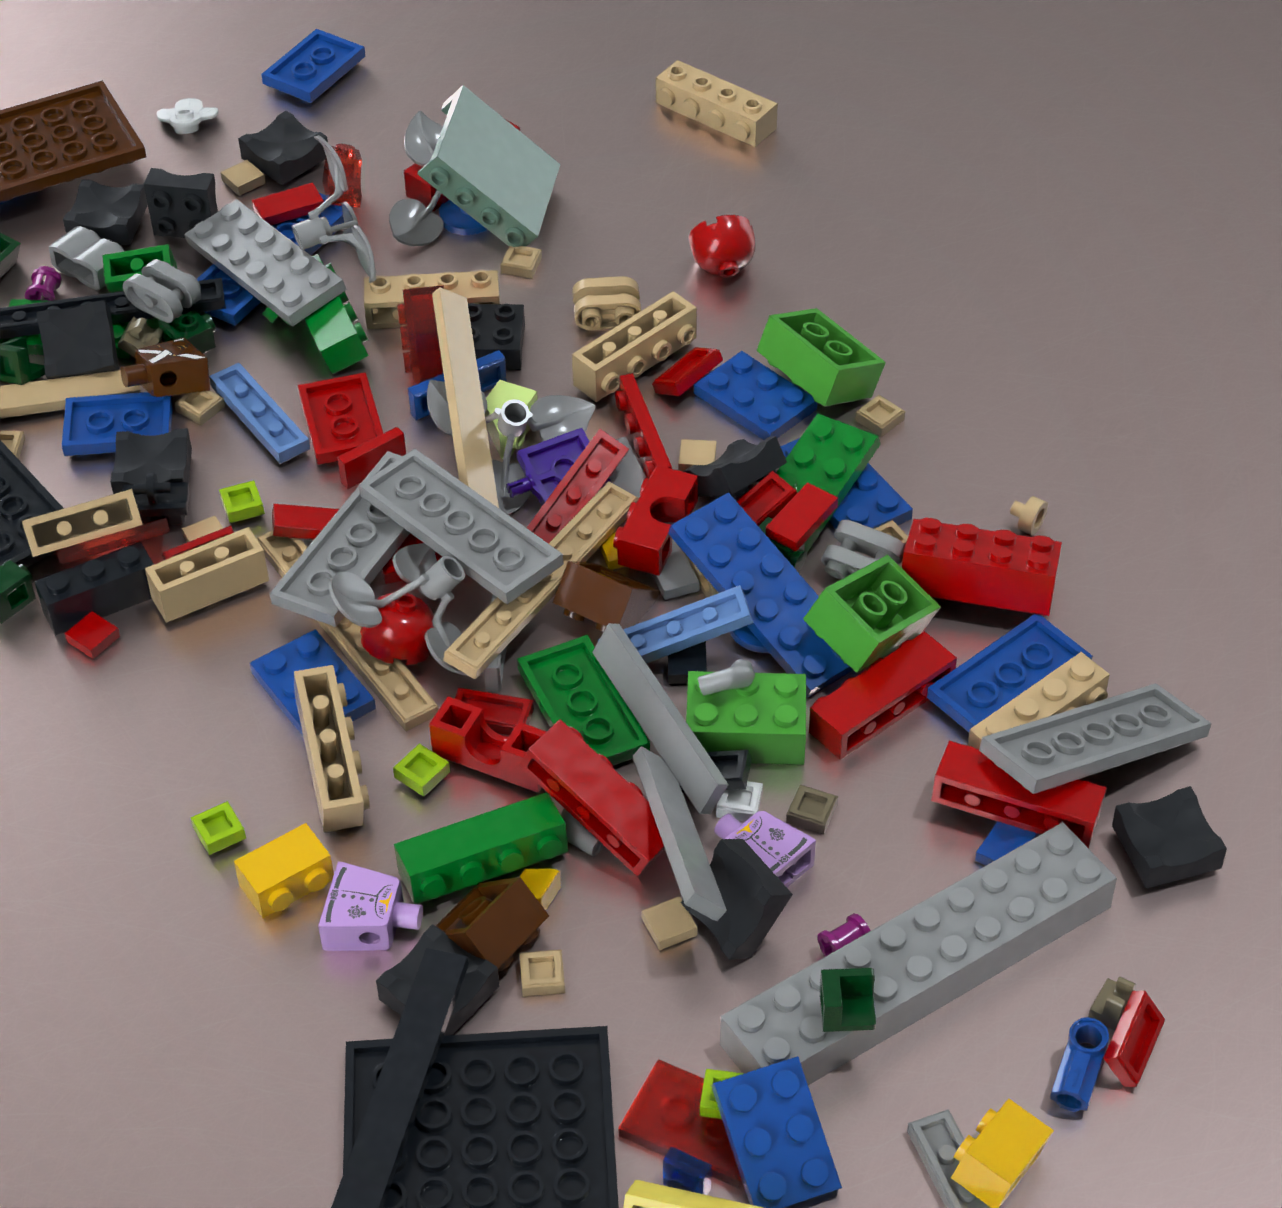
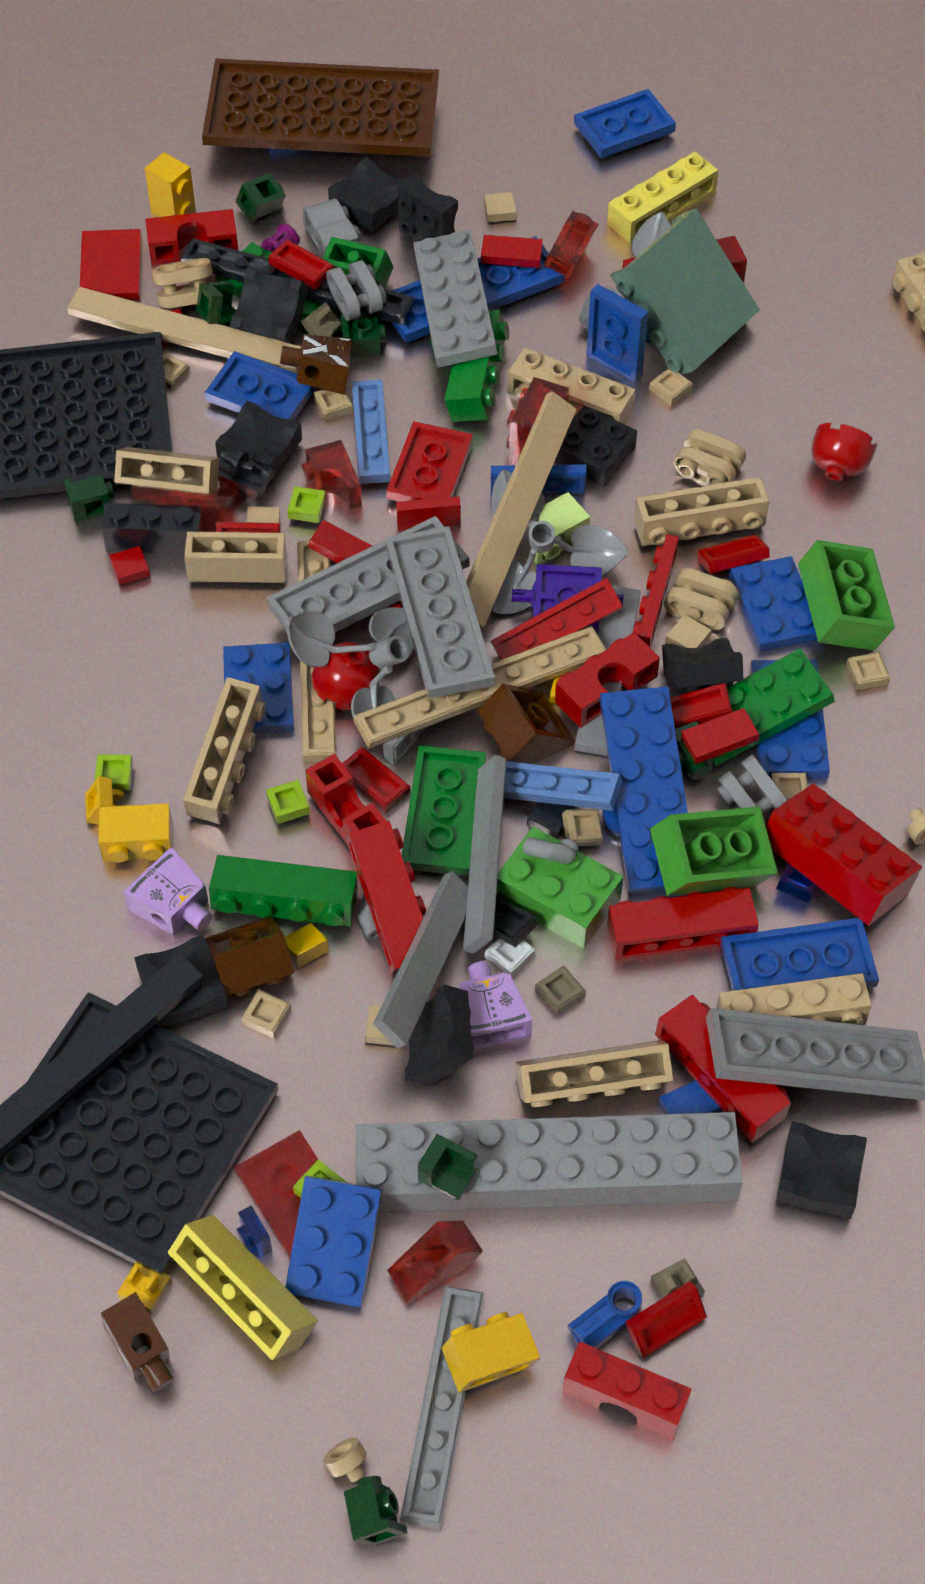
camera: 30 degrees right, 10 degrees up
white plate [157,98,218,134] -> none
black brick [238,111,328,185] -> none
light grey plant [292,135,376,283] -> none
magenta bush [817,913,871,957] -> none
none -> yellow tile [85,776,124,825]
none -> red tile [268,239,334,290]
none -> clear red arch [302,440,362,509]
none -> clear red arch [387,1220,483,1302]
none -> tan brick [516,1040,673,1107]
none -> tan tile [562,809,604,846]
none -> red arch [562,1341,692,1440]
none -> blue plate [586,284,648,383]
none -> light yellow brick [607,151,719,244]
none -> tan brick [664,568,739,630]
none -> clear blue plate [776,863,817,904]

